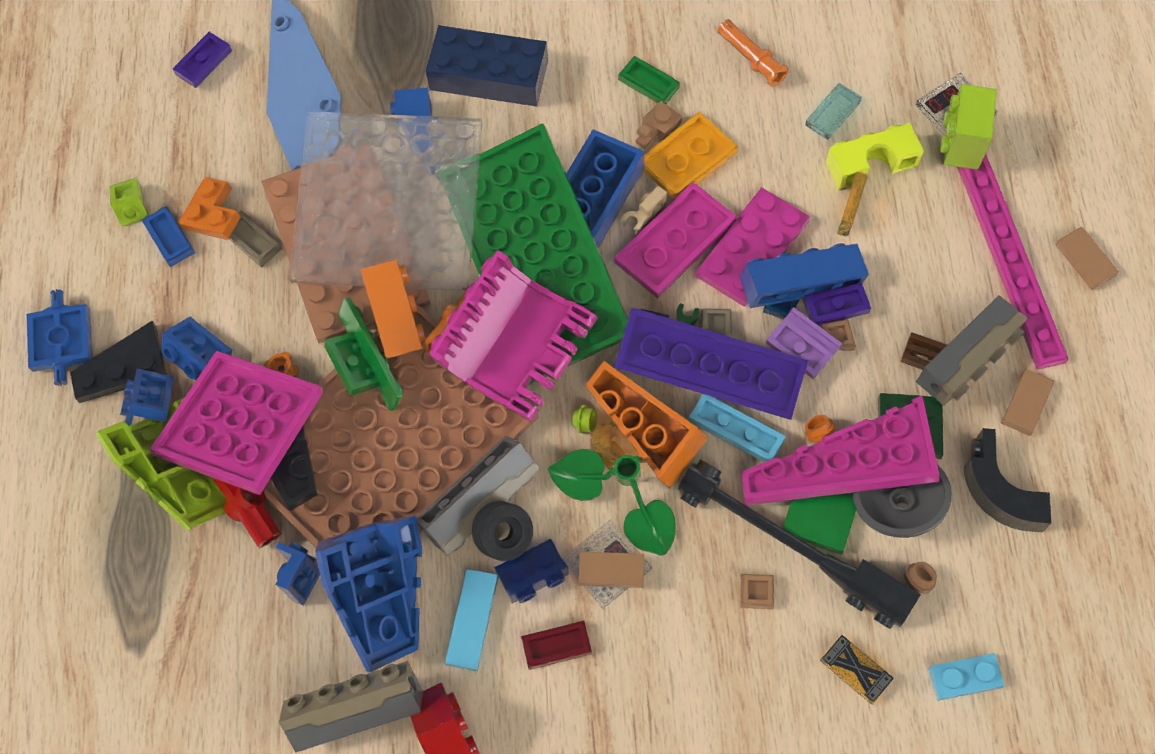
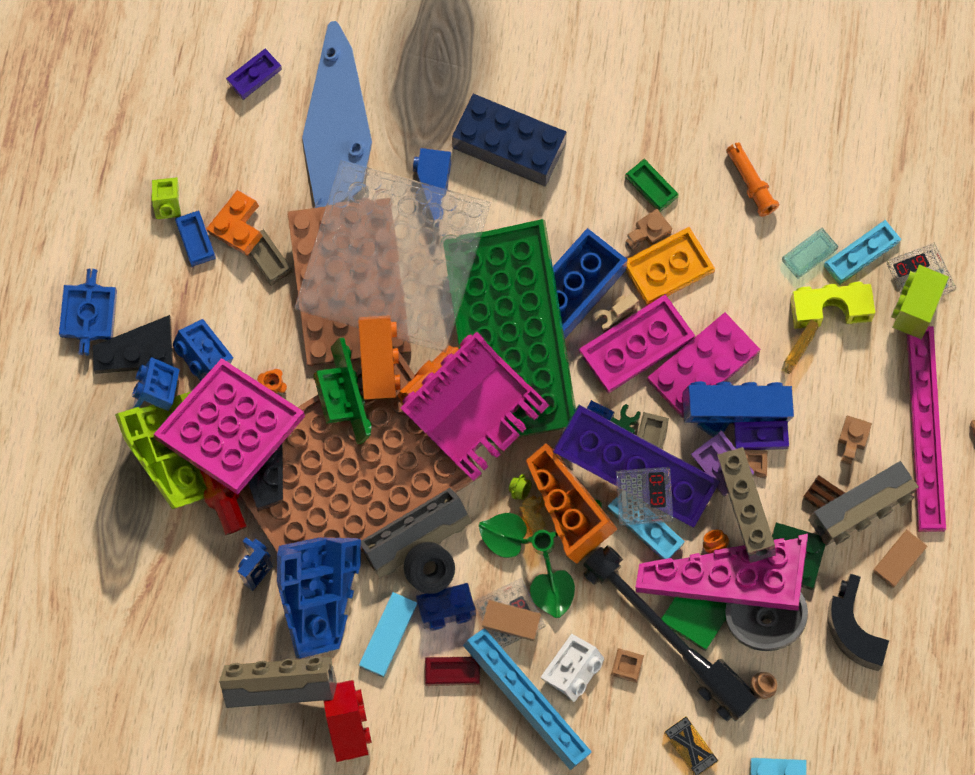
camera: 10 degrees right, 5 degrees up
none -> dark azure plate [463,628,592,770]
none -> white bracket [540,633,604,702]
none -> tile [616,467,673,525]
none -> dark tan piece [717,447,776,563]
none -> medium azure tile [824,220,901,285]
none -> medium nougat plate [838,415,872,465]

